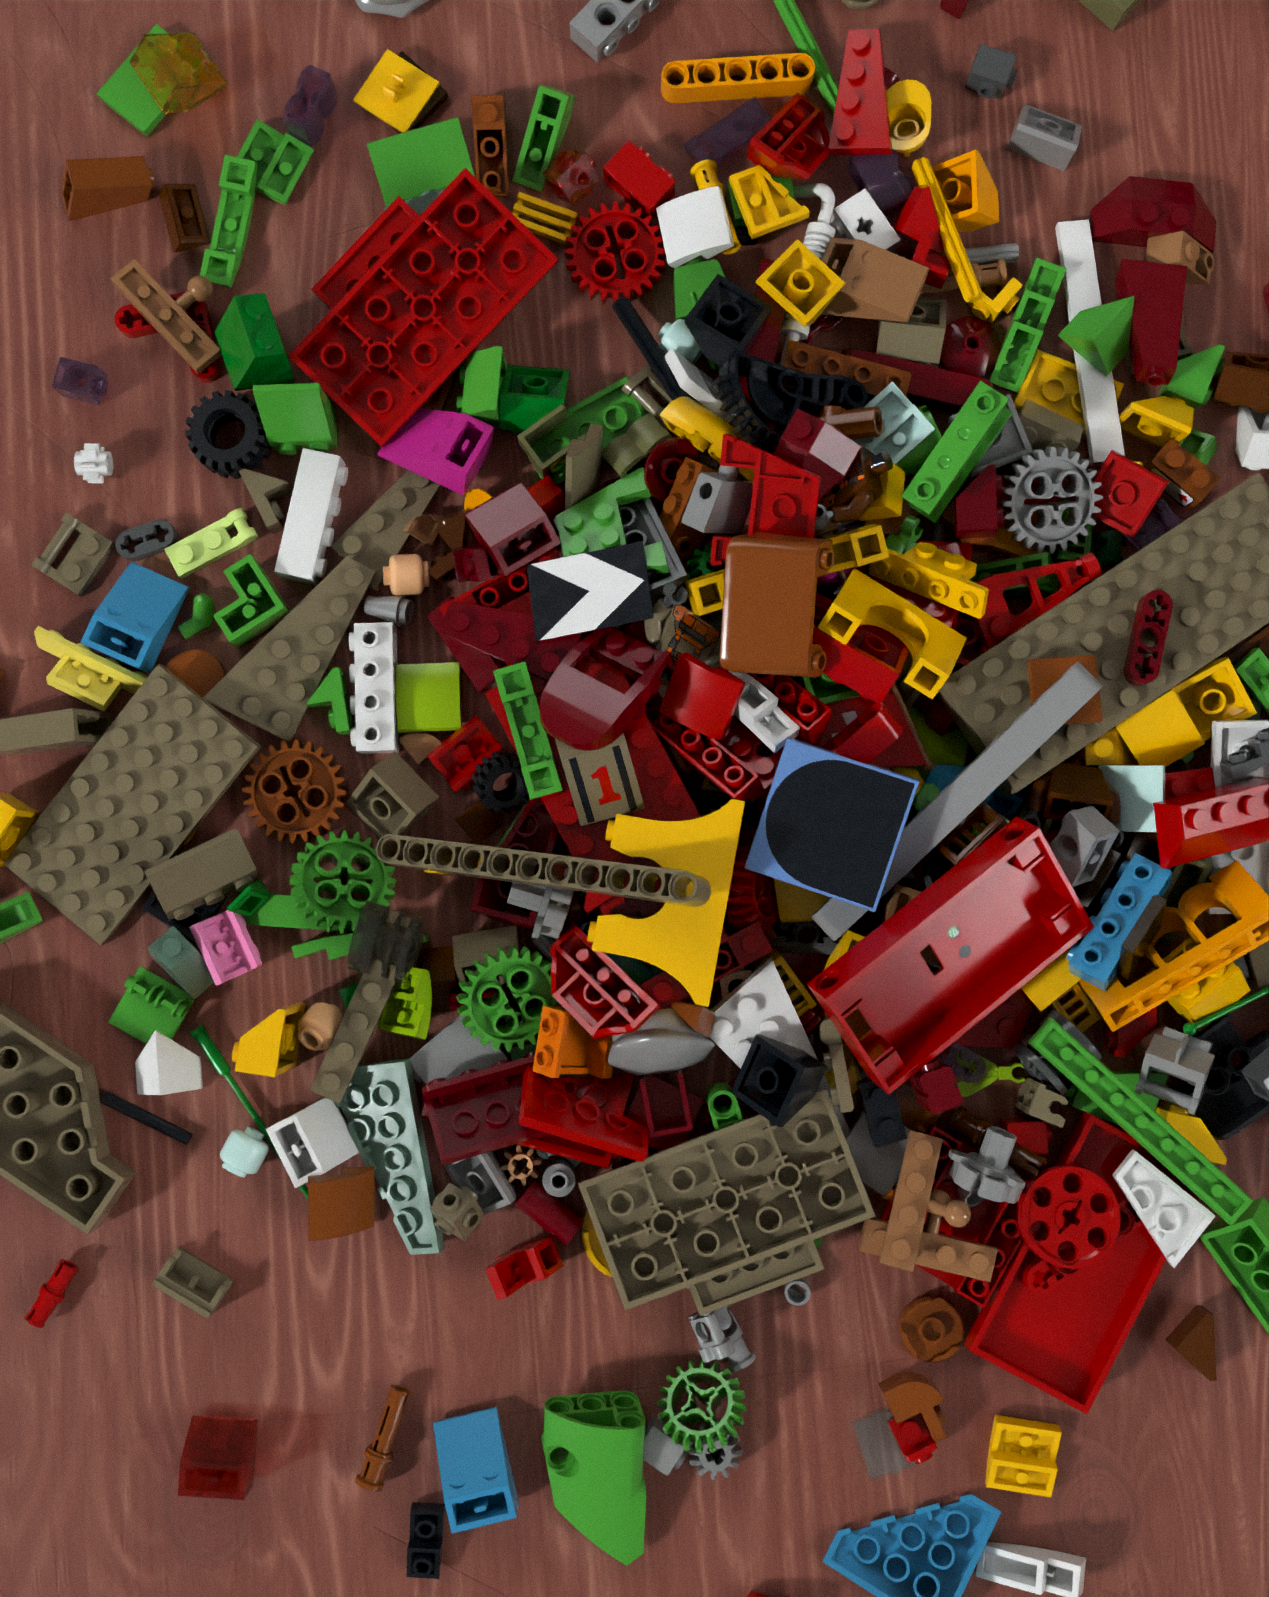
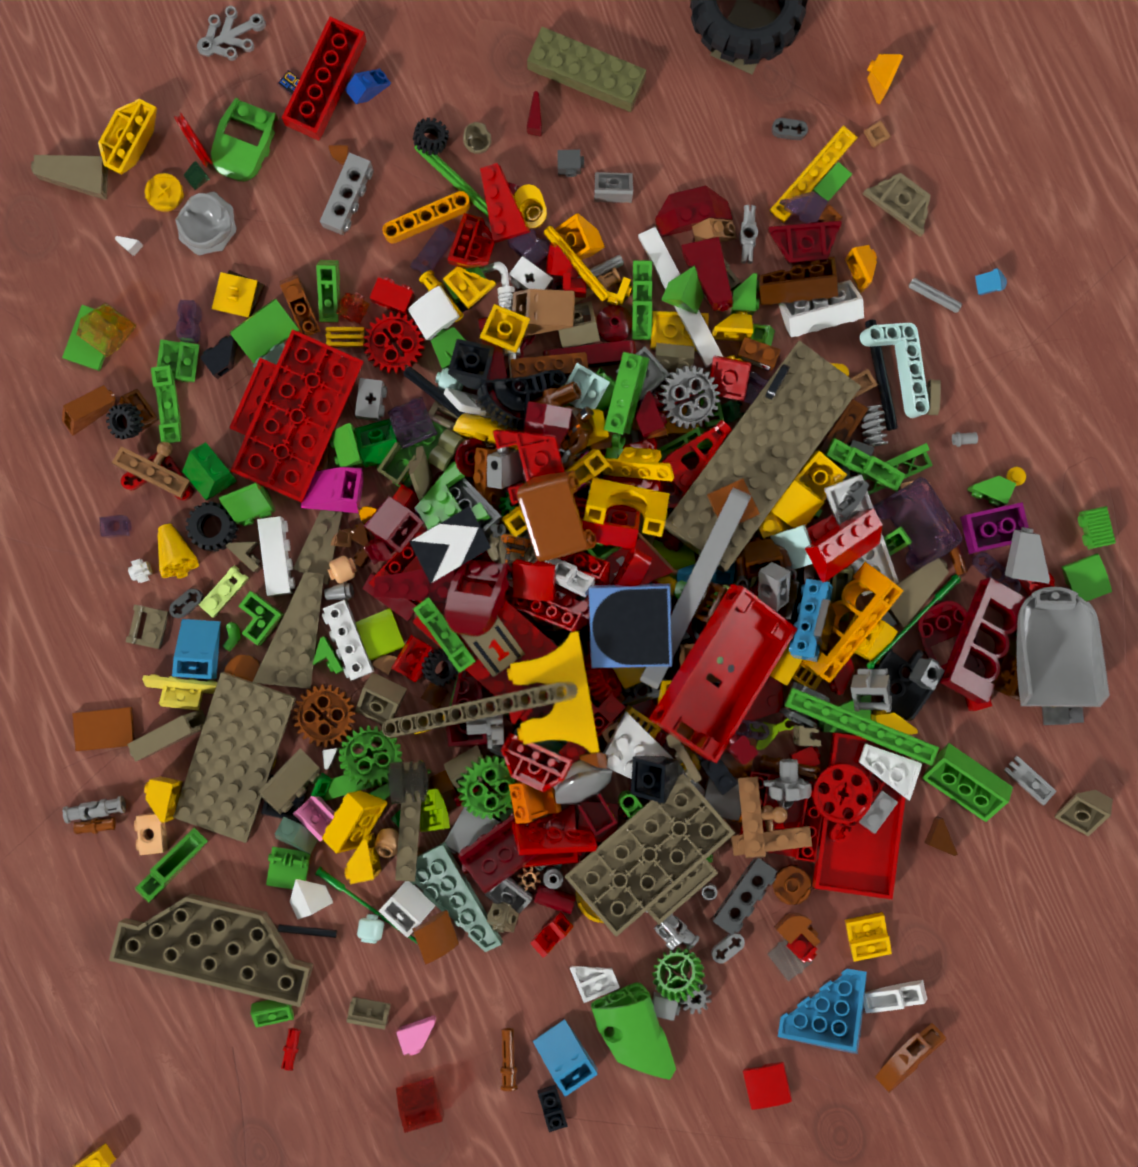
camera: 25 degrees left, 0 degrees up
dark red beam [1123,590,1173,686] -> none
none -> black tyre [106,403,144,440]
none -> yellow cone [157,524,199,579]
none -> black slope [200,335,238,379]
none -> bright green slope [250,1000,294,1028]
none -> white slope [322,747,340,770]
none -> yellow slope [322,791,388,854]
none -> light grey brick [355,378,387,421]
none -> clear purple bracket [388,397,437,449]
none -> bright pink slope [396,1015,436,1055]
none -> white wing [570,966,620,1003]
none -> dark grey brick [711,857,777,935]
none -> light grey beam [711,932,745,963]
none -> light grey pin [739,205,758,264]
none -> black tile [765,364,790,400]
none -> light grey plate [859,790,898,834]

